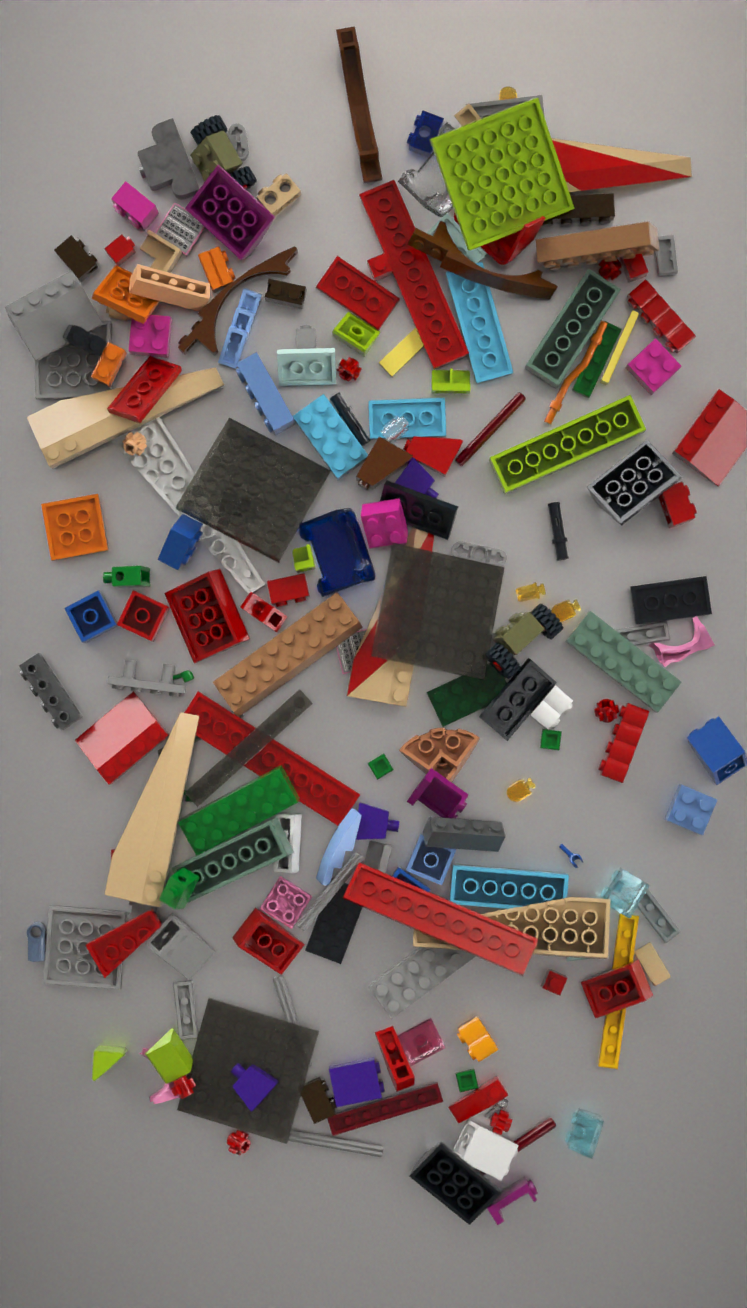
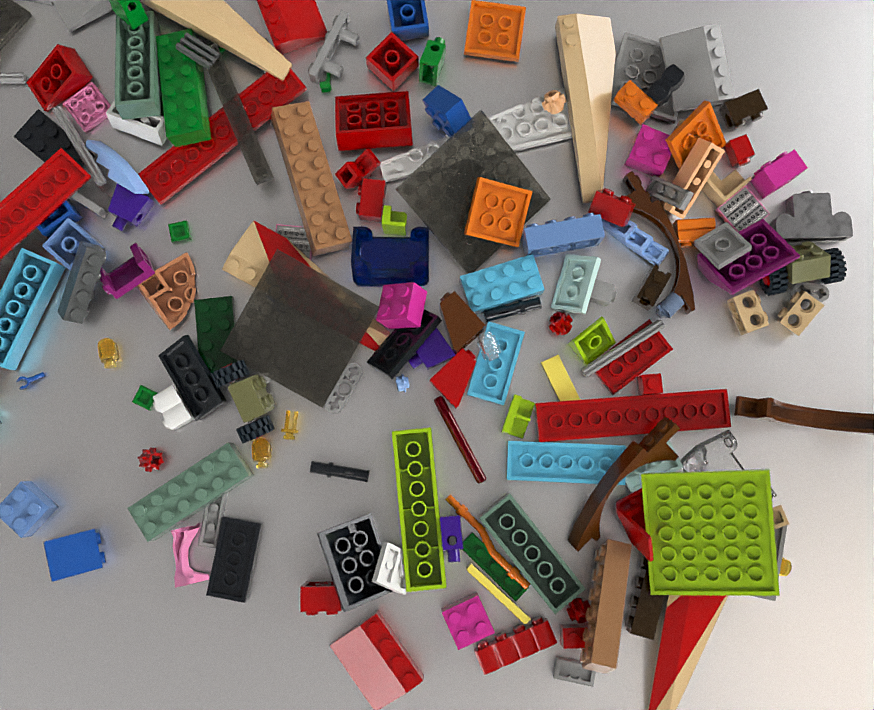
camera: 105 degrees right, 5 degrees down
red tile [107,356,182,423] -> none
clear blue brick [407,110,444,158] -> none
red brick [598,703,650,783] -> none
none -> dark grey tile [176,32,219,70]
none -> white wing [372,542,407,595]
none -> light blue plate [396,374,409,393]
none -> dark purple torso [440,516,463,563]
none -> orange plate [464,177,532,248]
none -> light grey axle [581,319,665,377]
none -> red brick [588,188,636,227]
none -> light grey tile [646,176,694,211]
none -> sand blue piece [656,292,684,318]
none -> light grey plate [694,222,752,270]
none -> tan brick [777,290,824,336]

